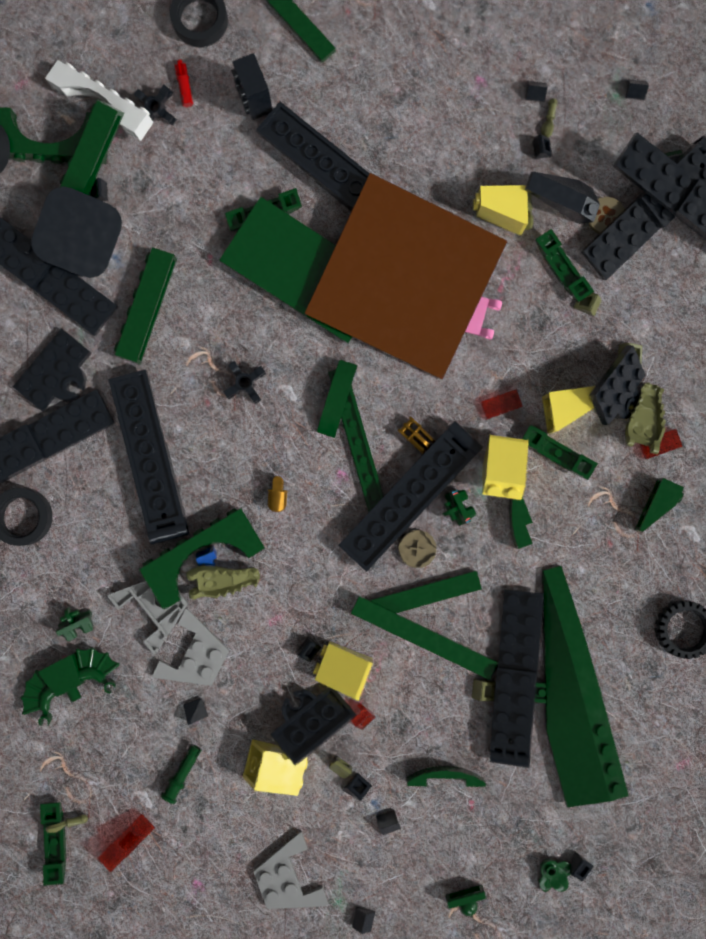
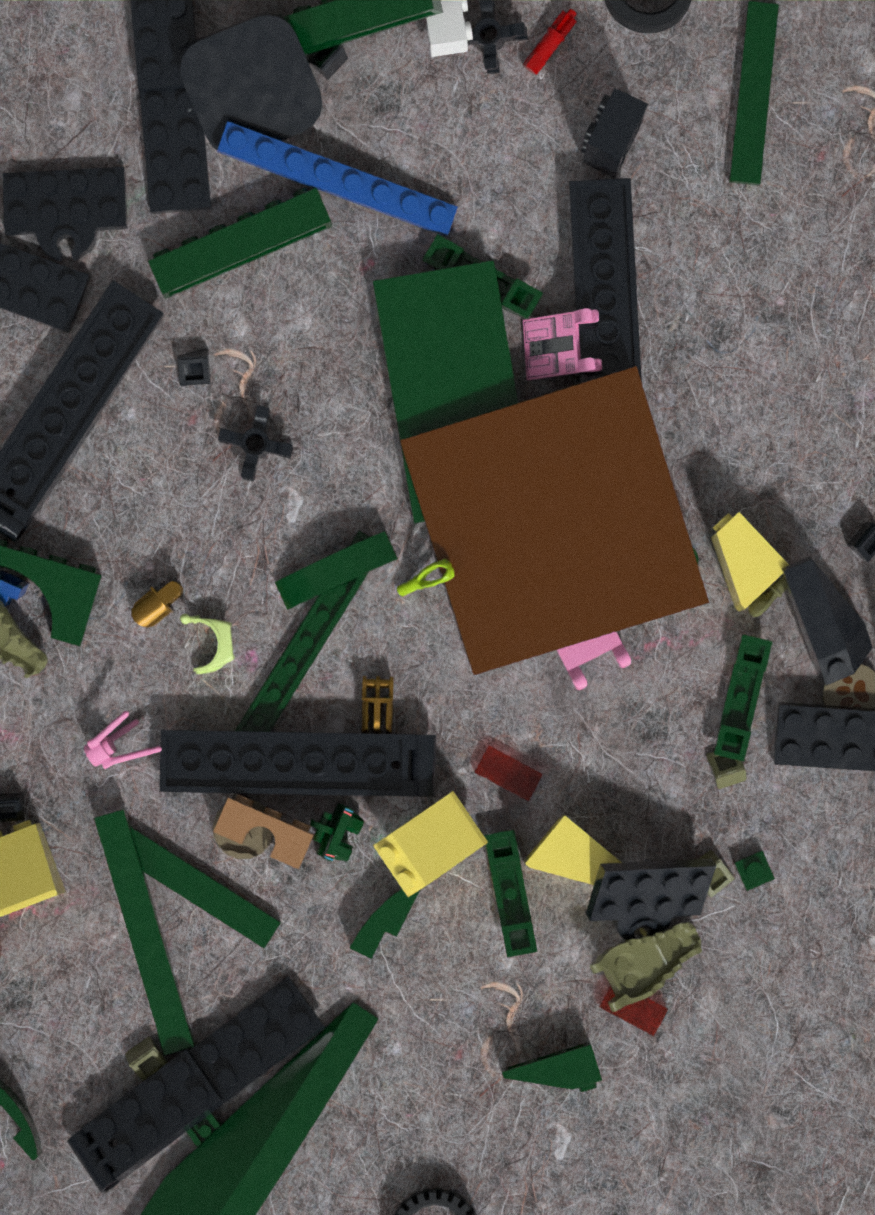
camera: 50 degrees right, 0 degrees up
none -> bright pink plant [84,711,162,769]
none -> black slope [177,348,211,386]
none -> yellowish green helmet [180,614,235,674]
none -> medium nougat arch [213,794,314,869]
none -> blue plate [217,121,458,237]
none -> lime piece [397,559,455,597]
none -> bright pink flag [523,308,602,381]
none -> dark green plate [733,850,775,891]

